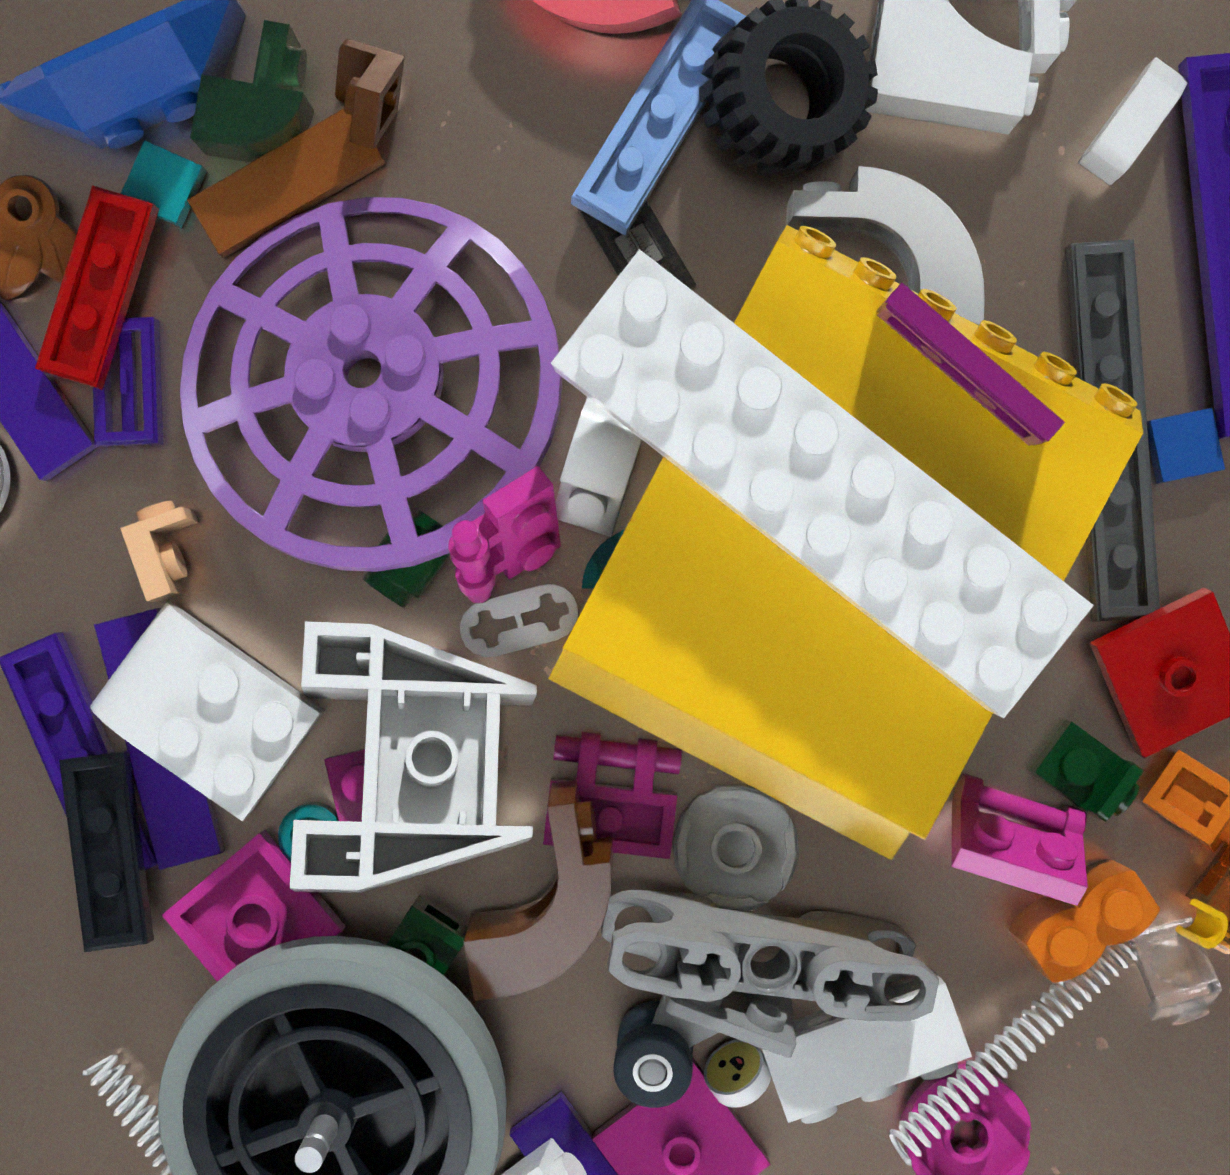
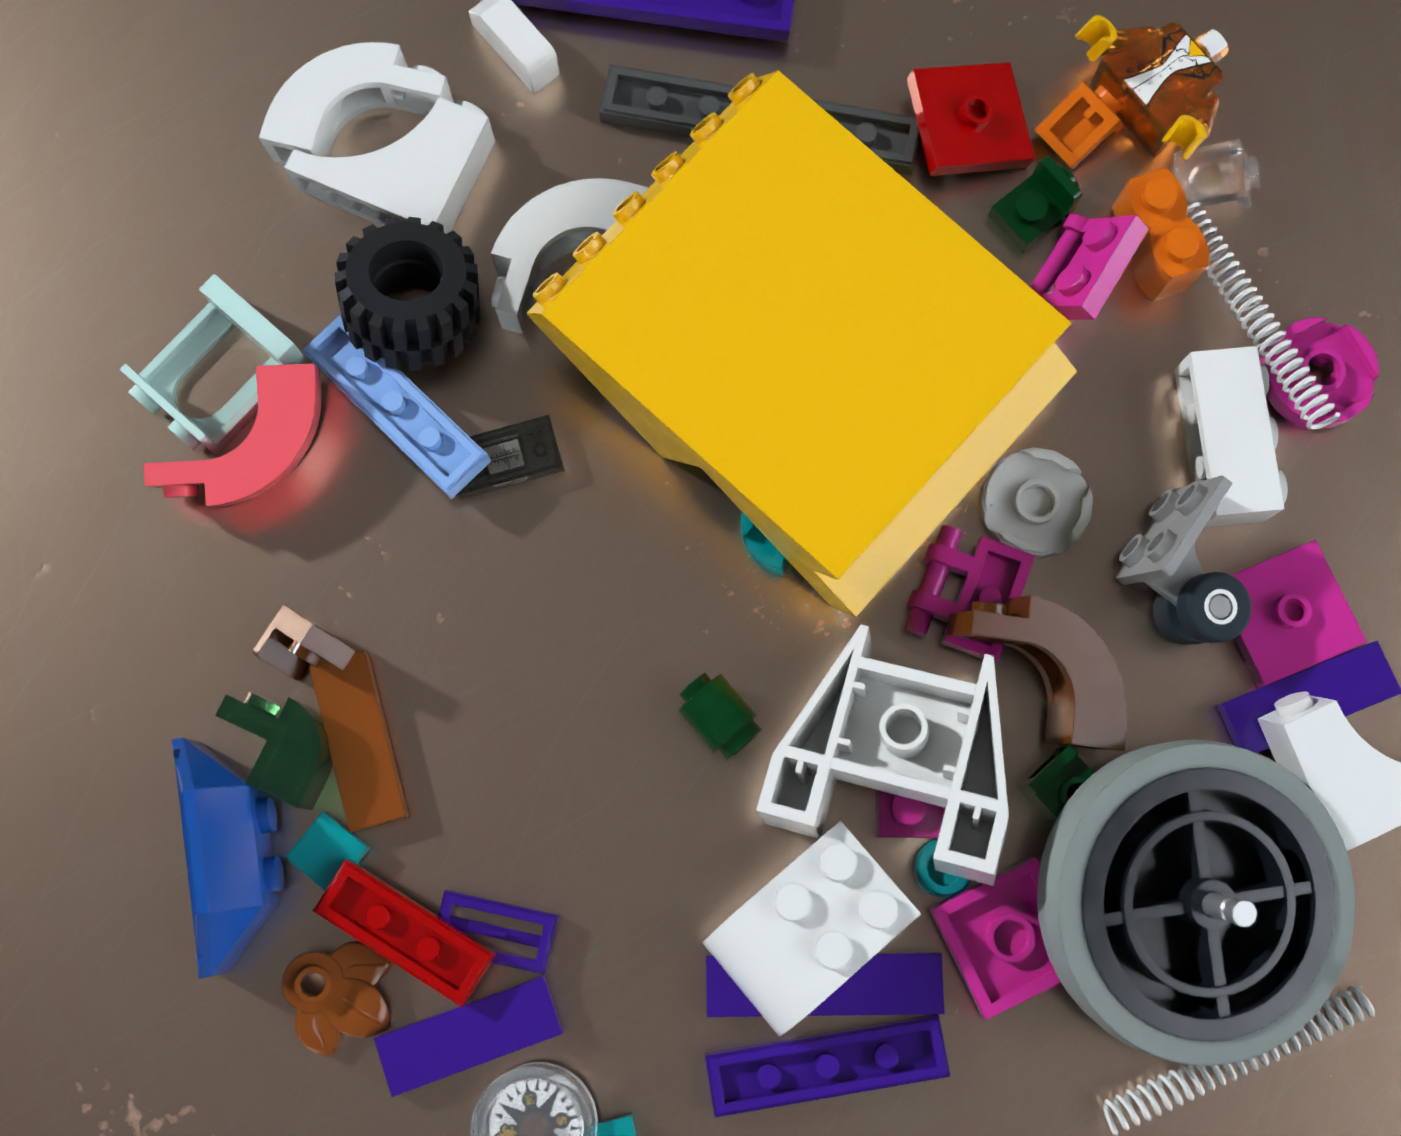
camera: 75 degrees left, 10 degrees down
black tile [59,750,154,952] -> none
light nougat bracket [120,501,198,602] -> none
medium lavender dish [180,197,562,572] -> none
dark pink plate [448,466,561,604] -> none
white beam [460,584,579,657] -> none
white brick [551,249,1094,718] -> none
white brick [555,397,643,537] -> none
light grey piece [601,890,939,1021] -> none
tile [704,1039,771,1107] -> none
magenta tile [876,282,1065,446] -> none
blue tile [1147,408,1225,484] -> none

